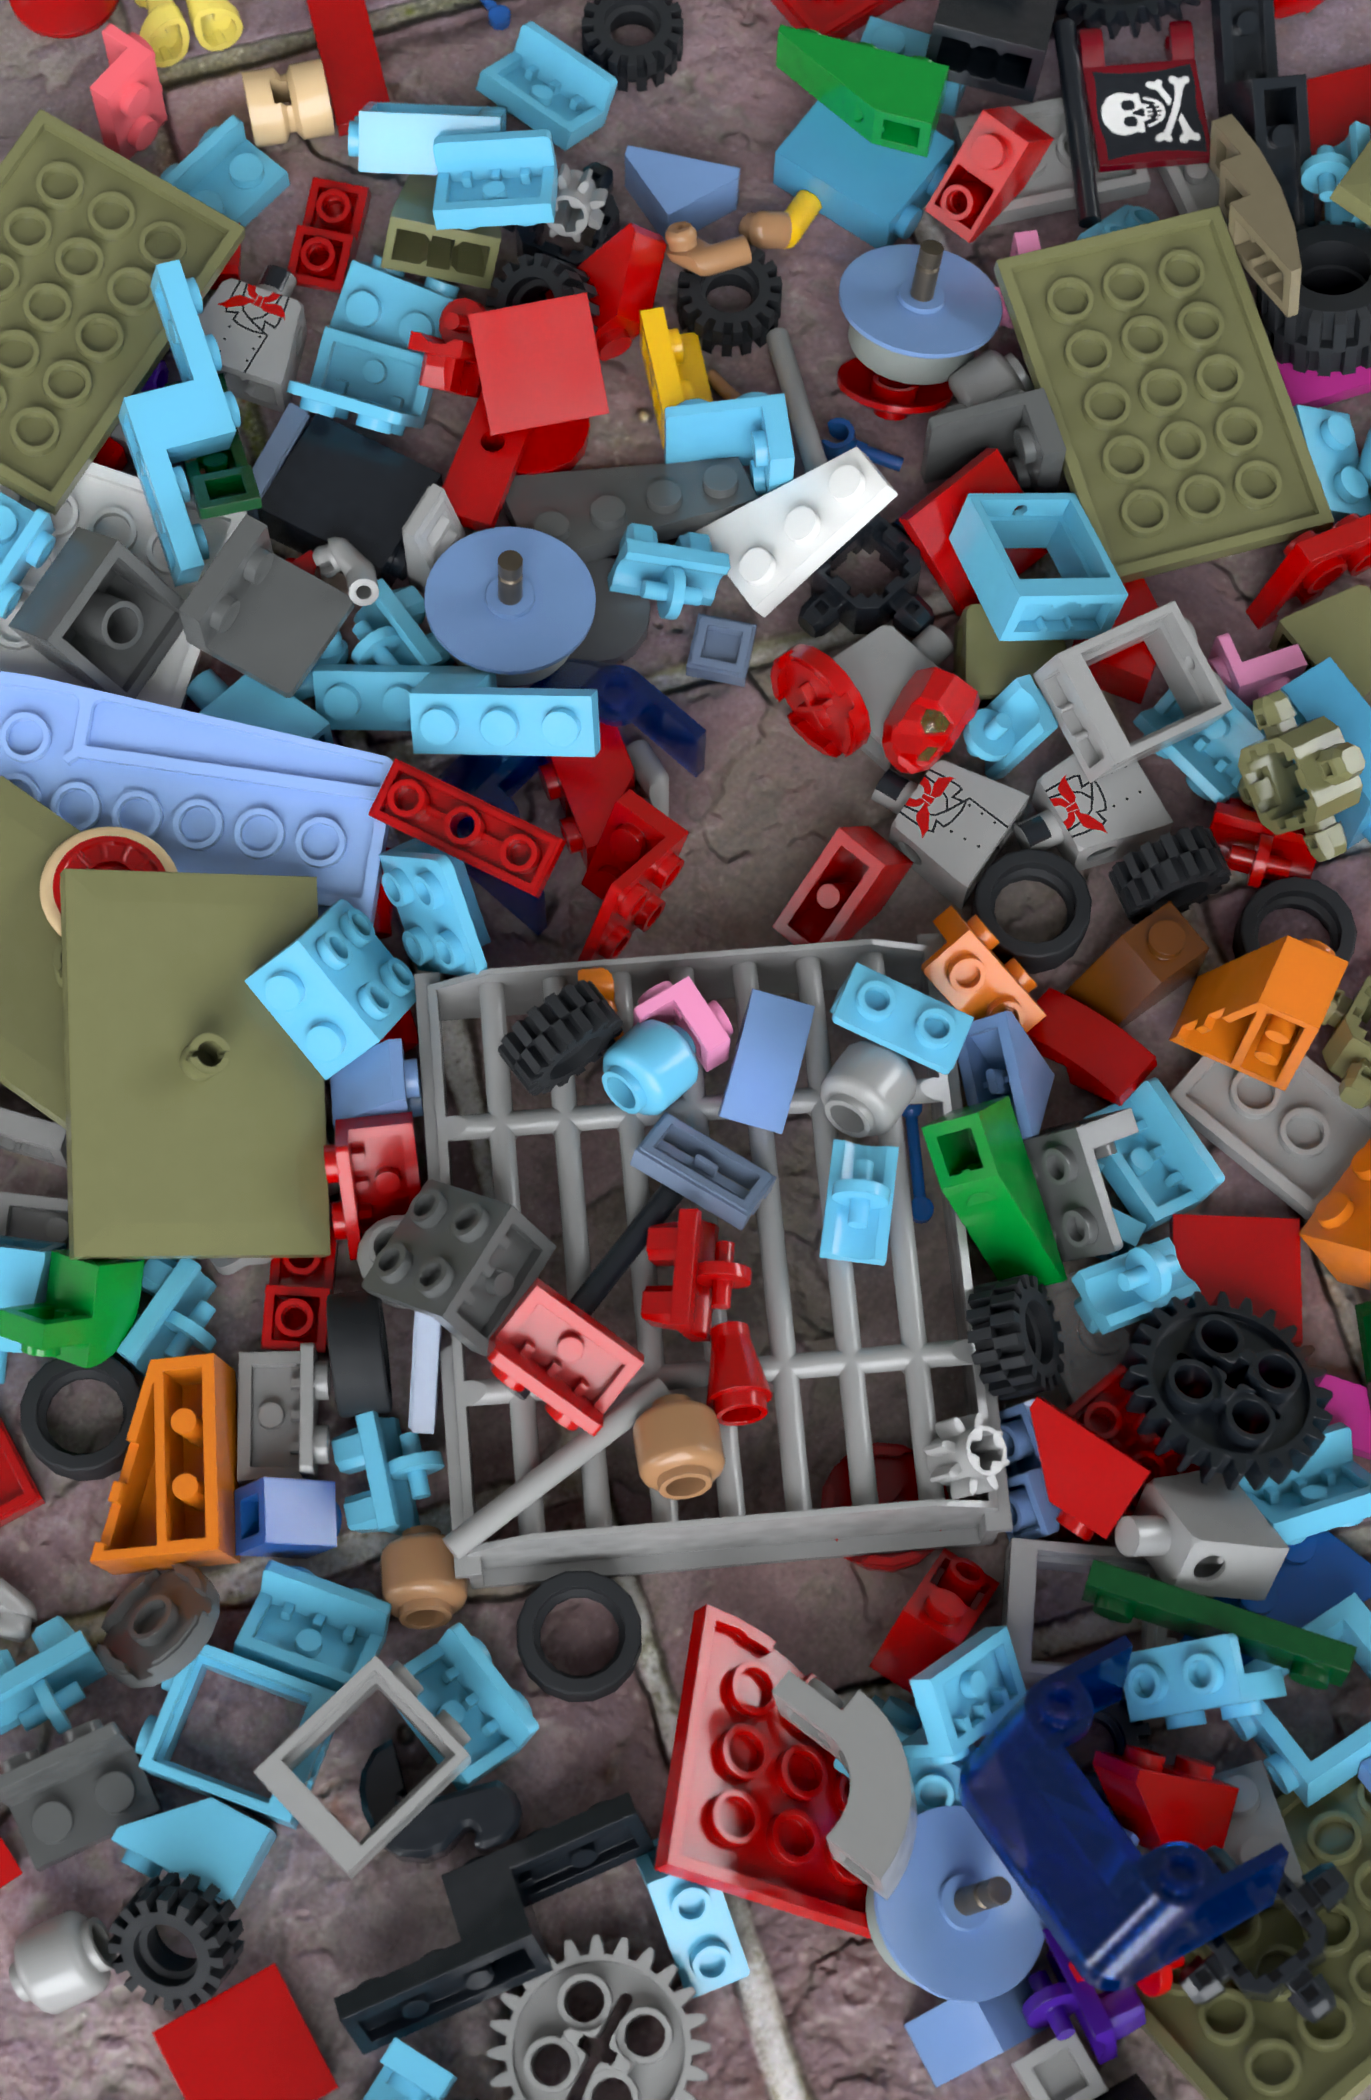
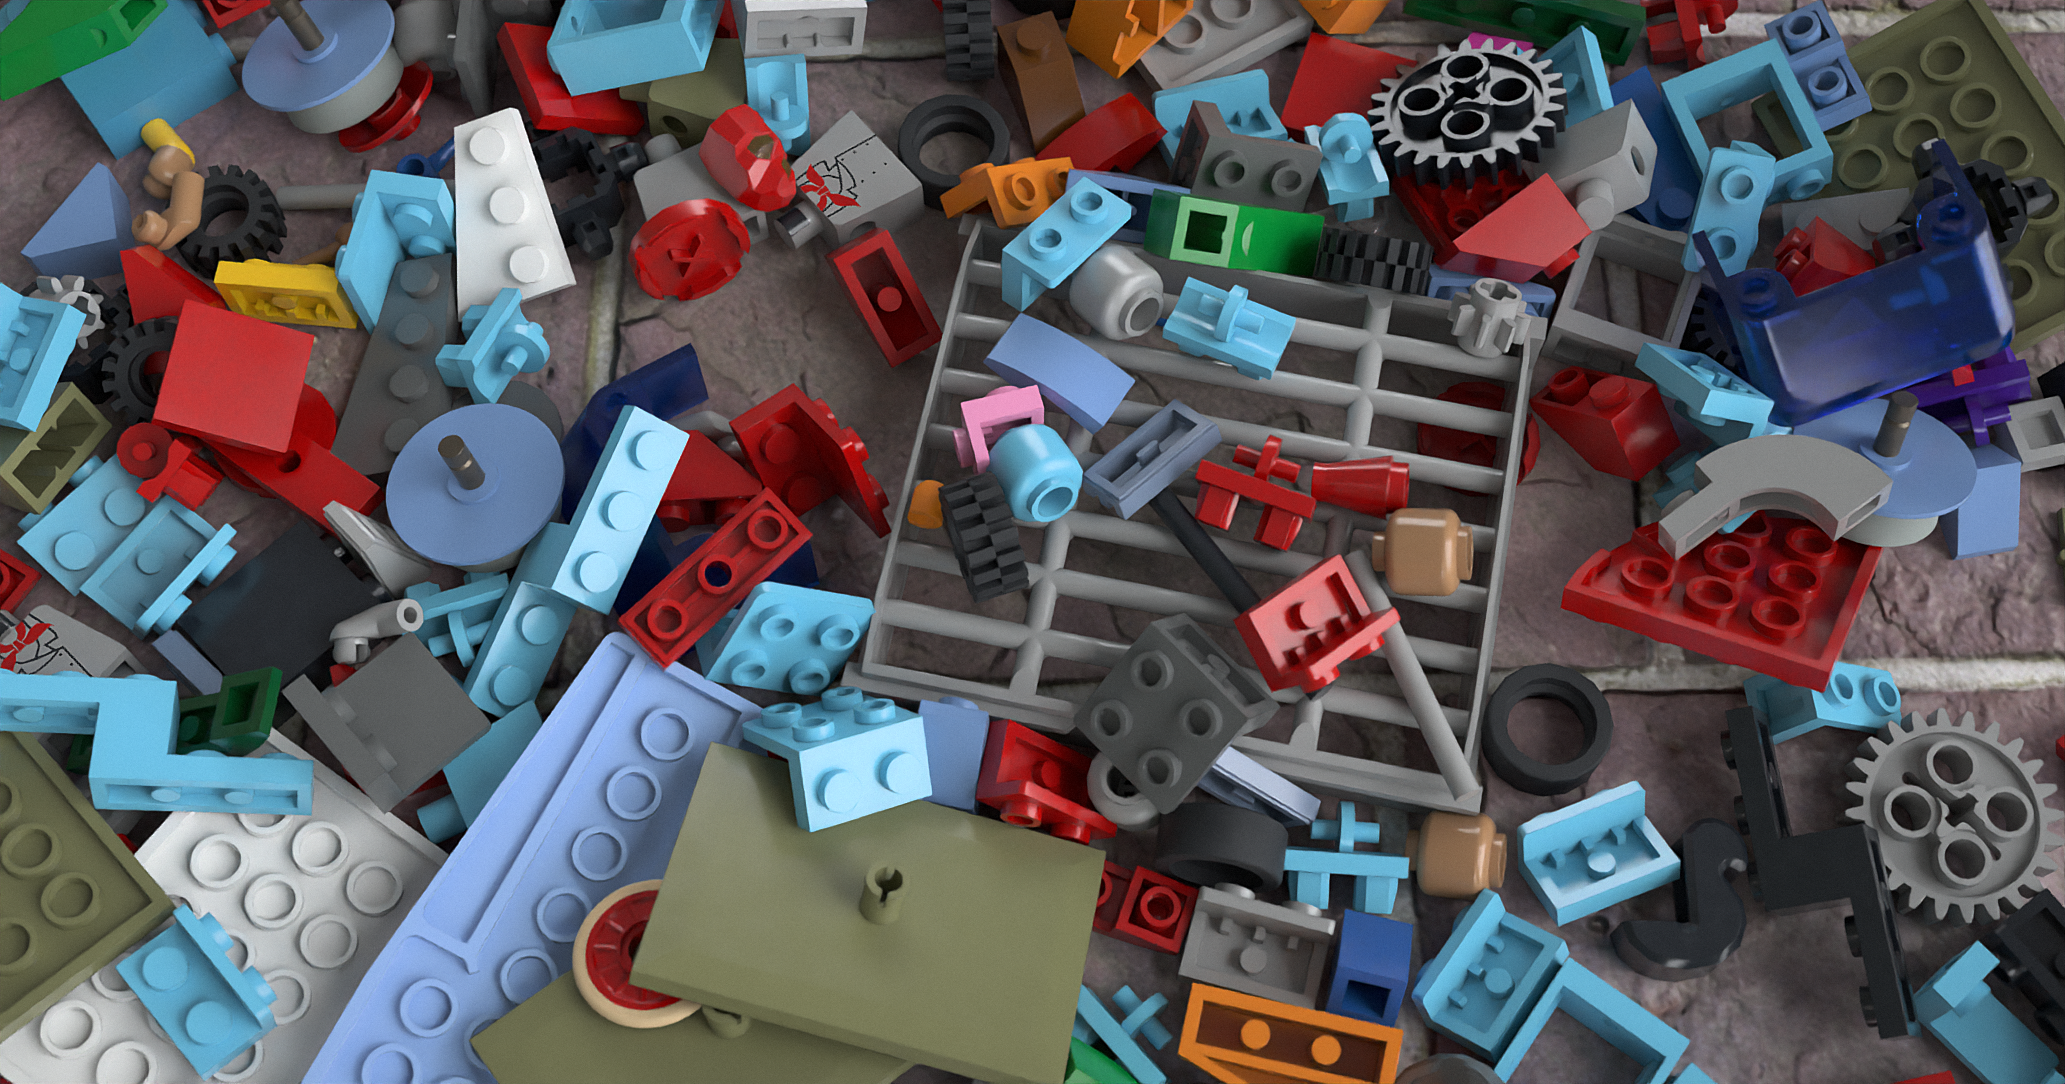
camera: 70 degrees left, 5 degrees down
dark grey slope [8,527,185,699] -> none
light grey window [253,1655,472,1879] -> none
sand blue tile [686,613,757,687] -> none
light grey torso [1014,753,1173,871] -> none
dark green plate [1081,1559,1357,1690] -> none

